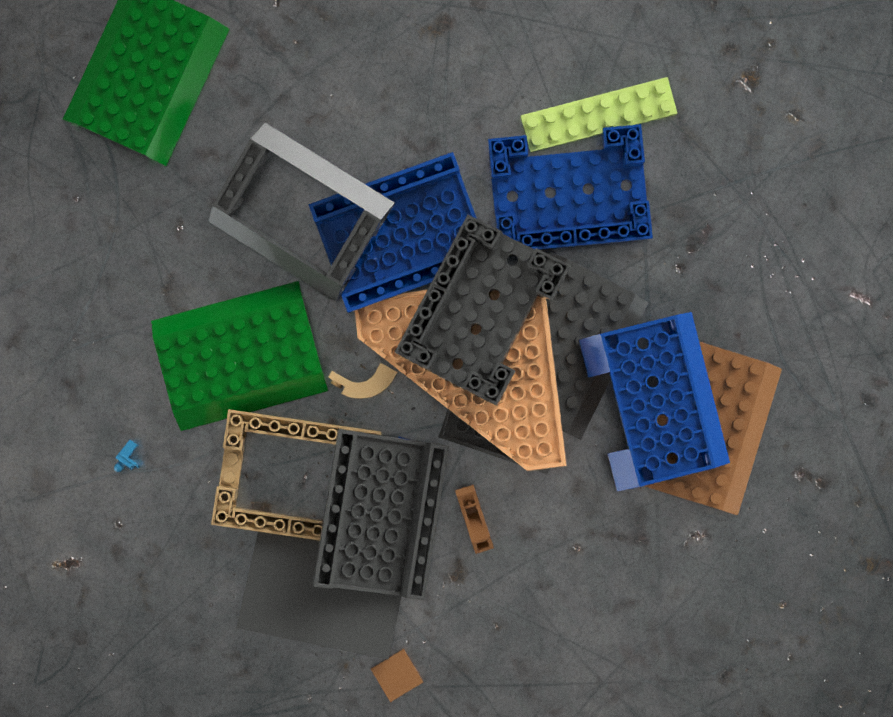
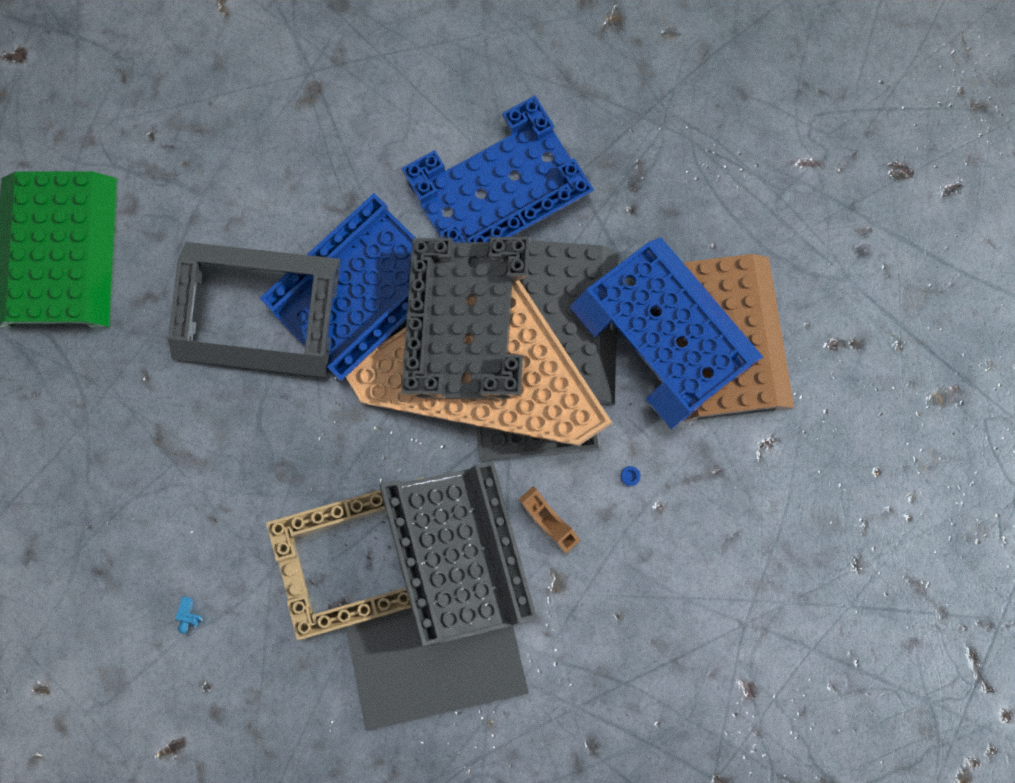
camera: 25 degrees left, 10 degrees down
green slope [151,281,329,431] -> none
tan arch [328,363,398,399] -> none
medium nougat tile [371,648,424,702] -> none
yellowish green plate [520,77,677,153] -> none
none -> blue tile [620,466,641,487]

